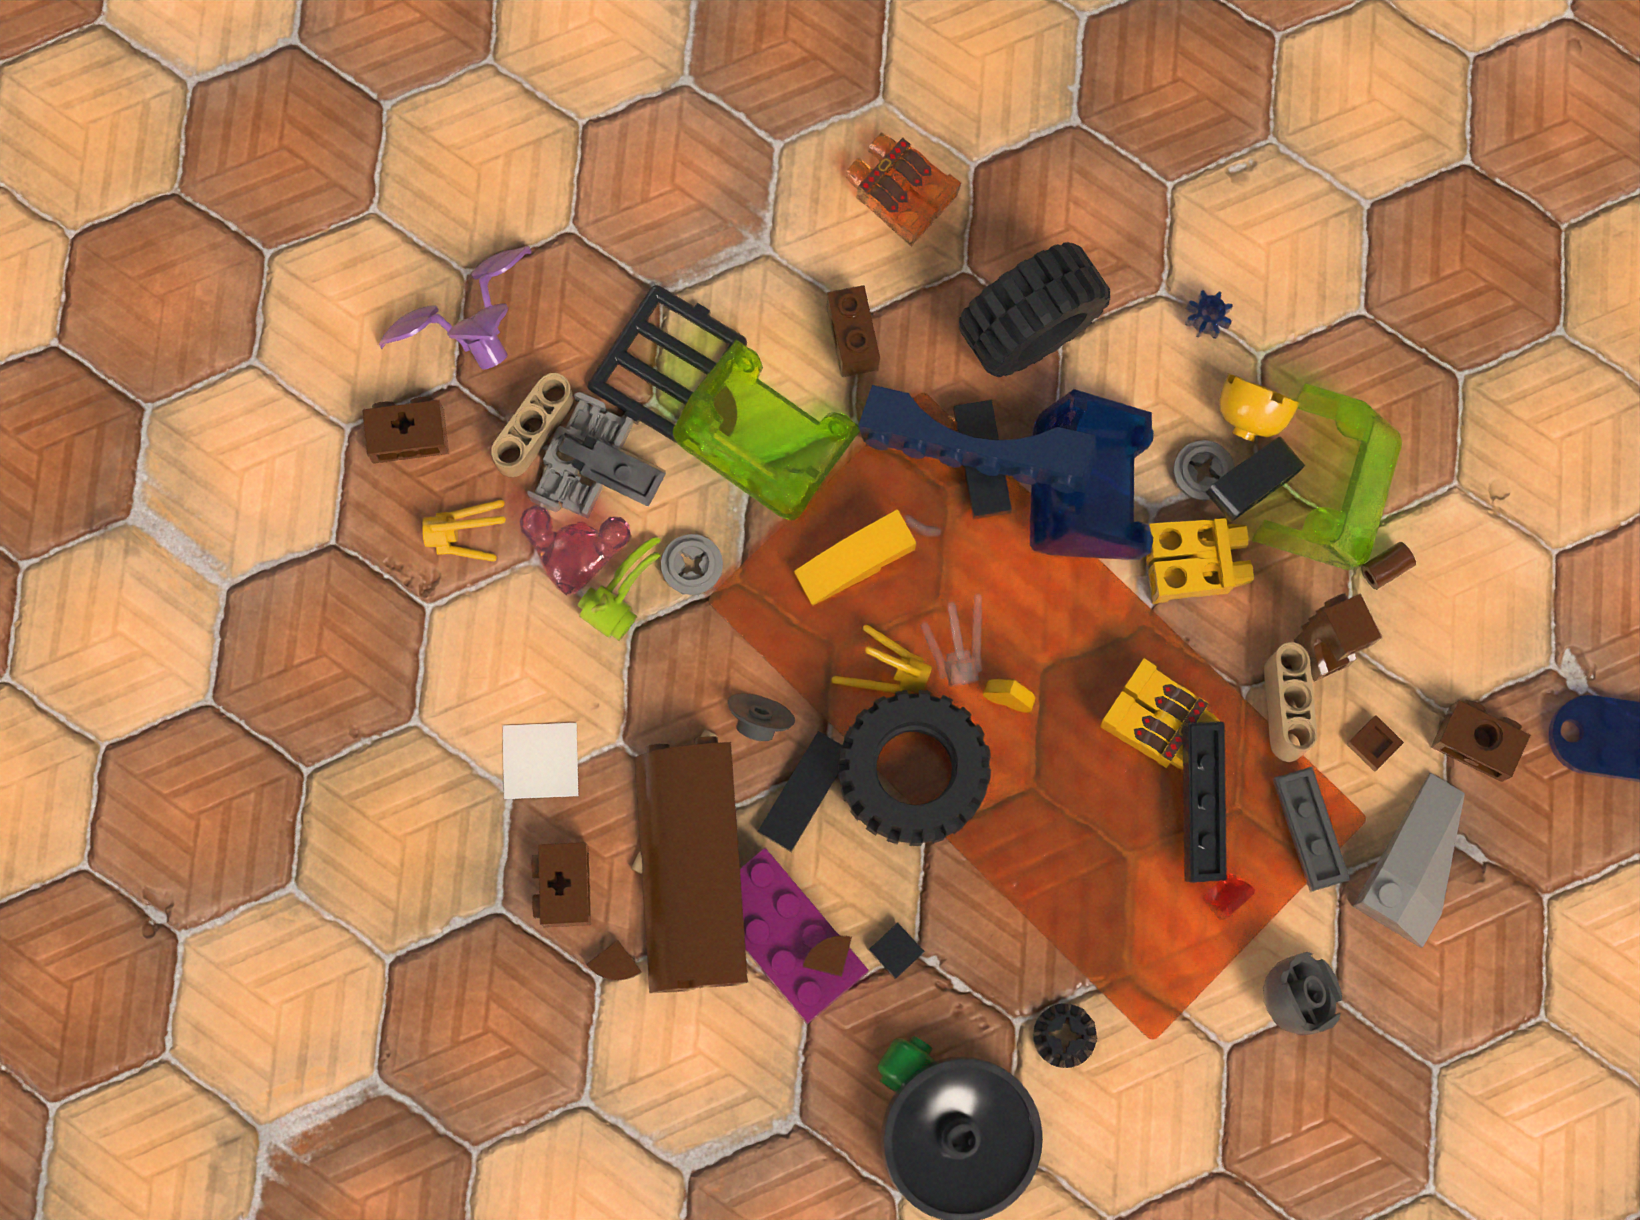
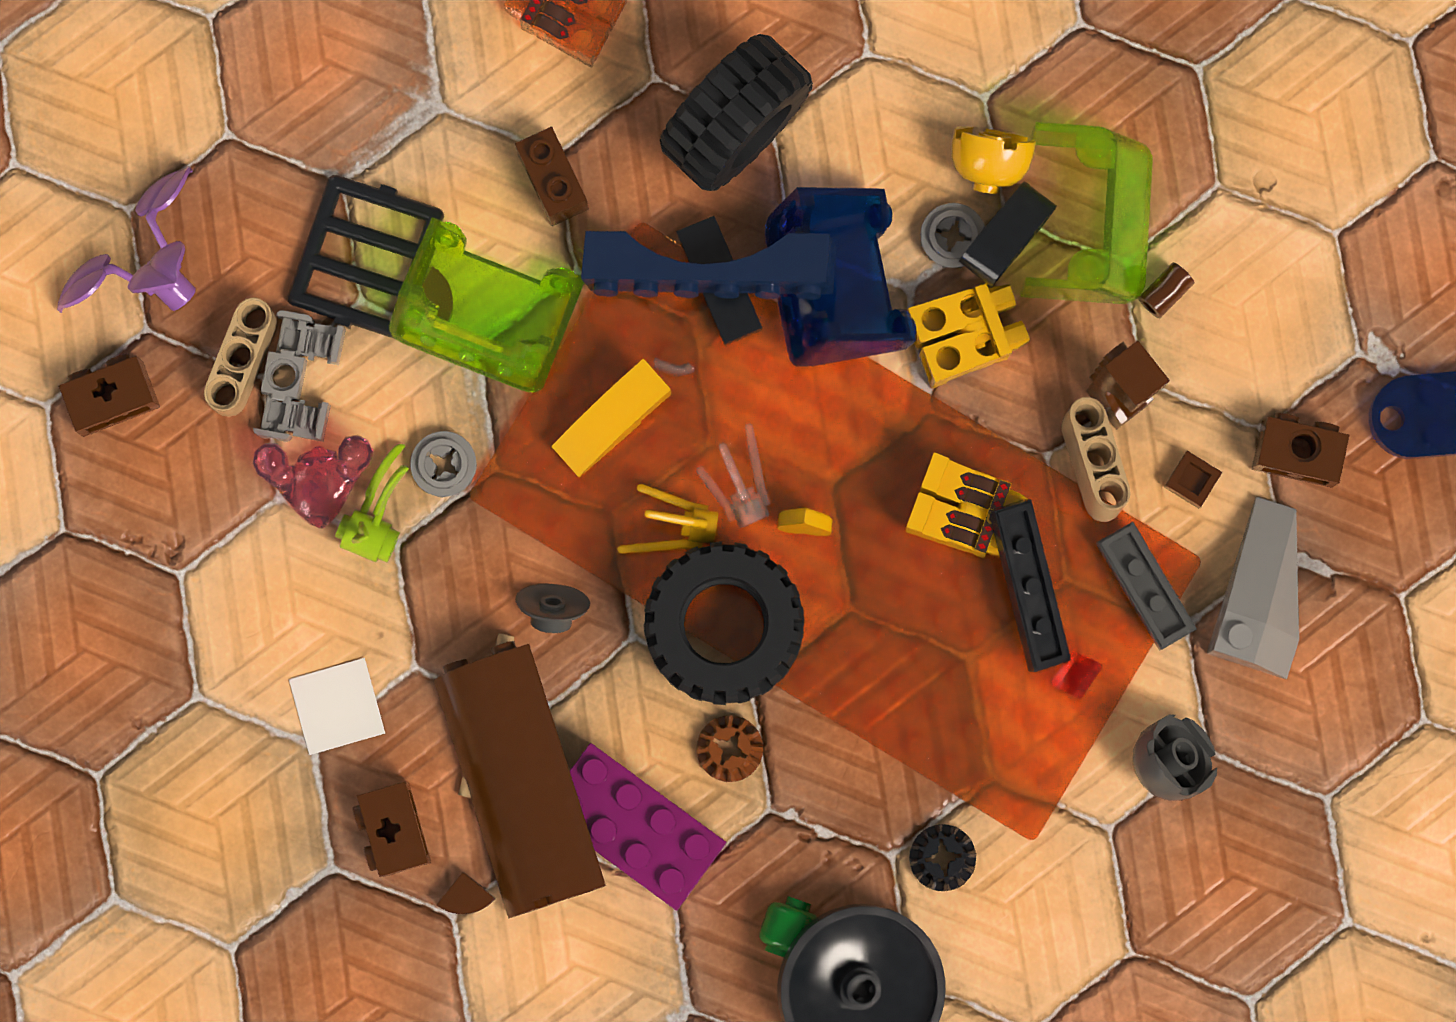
camera: 10 degrees left, 5 degrees up
yellow plant [422,500,506,562] -> none
black hinge [558,432,666,507] -> none
black tile [758,731,842,853] -> none
reddish brown tile [802,936,852,977] -> none
black tile [868,922,925,980] -> none
clear blue gear [1185,290,1233,339] -> none
none -> dark orange gear [697,715,763,782]

